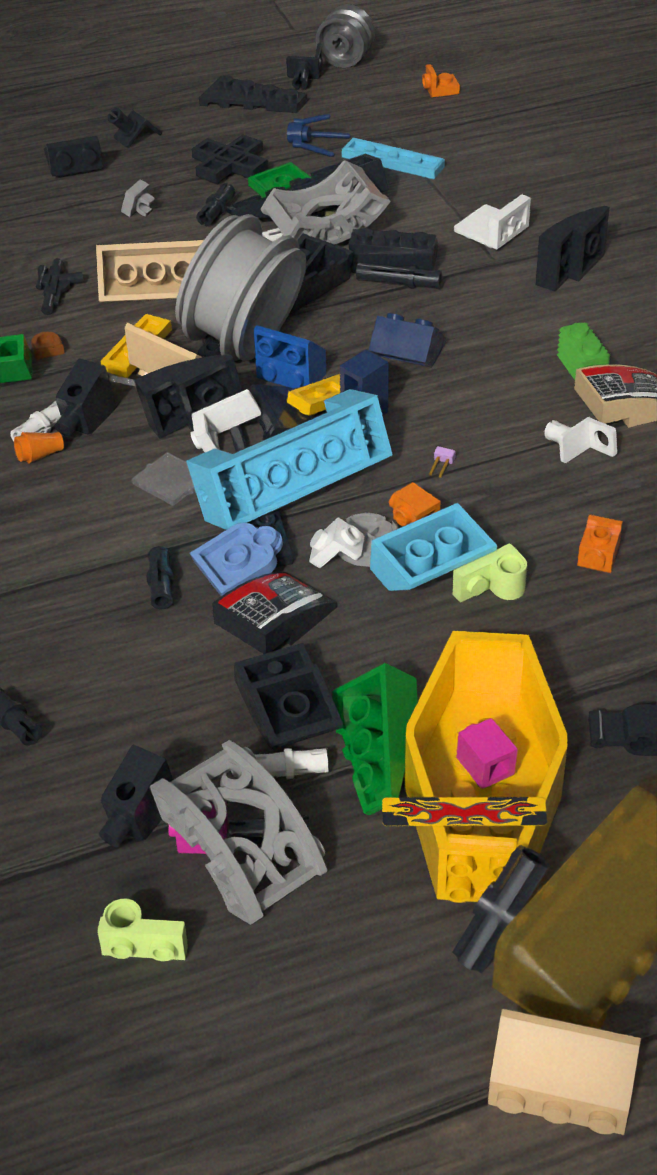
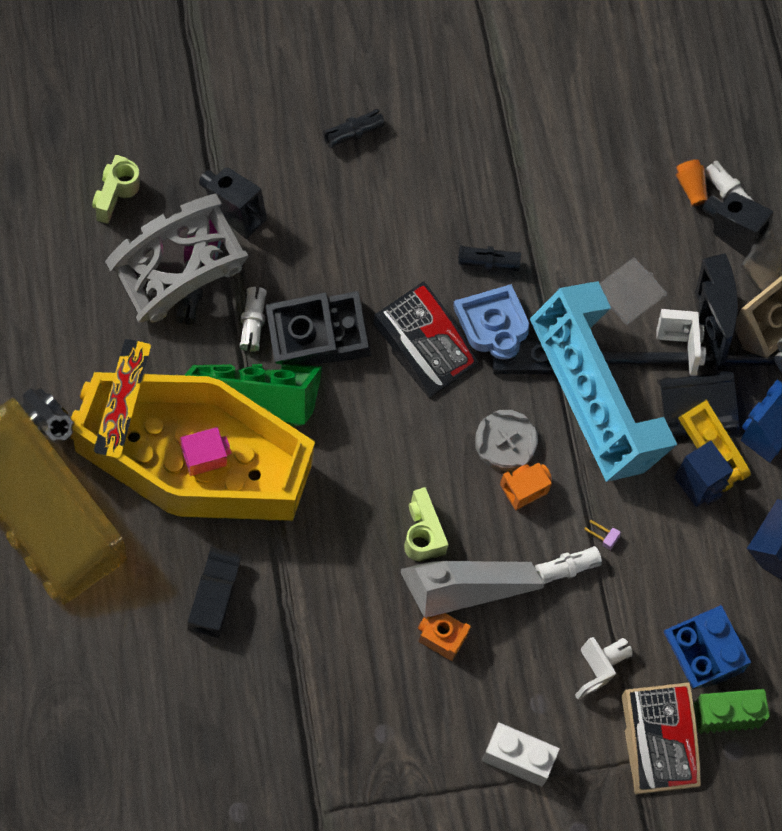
camera: 90 degrees right, 25 degrees up
white bracket [309,517,364,568] -> none
medium azure slope [370,503,497,591] -> none
none -> light grey wedge [401,561,544,618]
none -> white pin [535,546,602,584]
none -> blue slope [664,605,751,690]

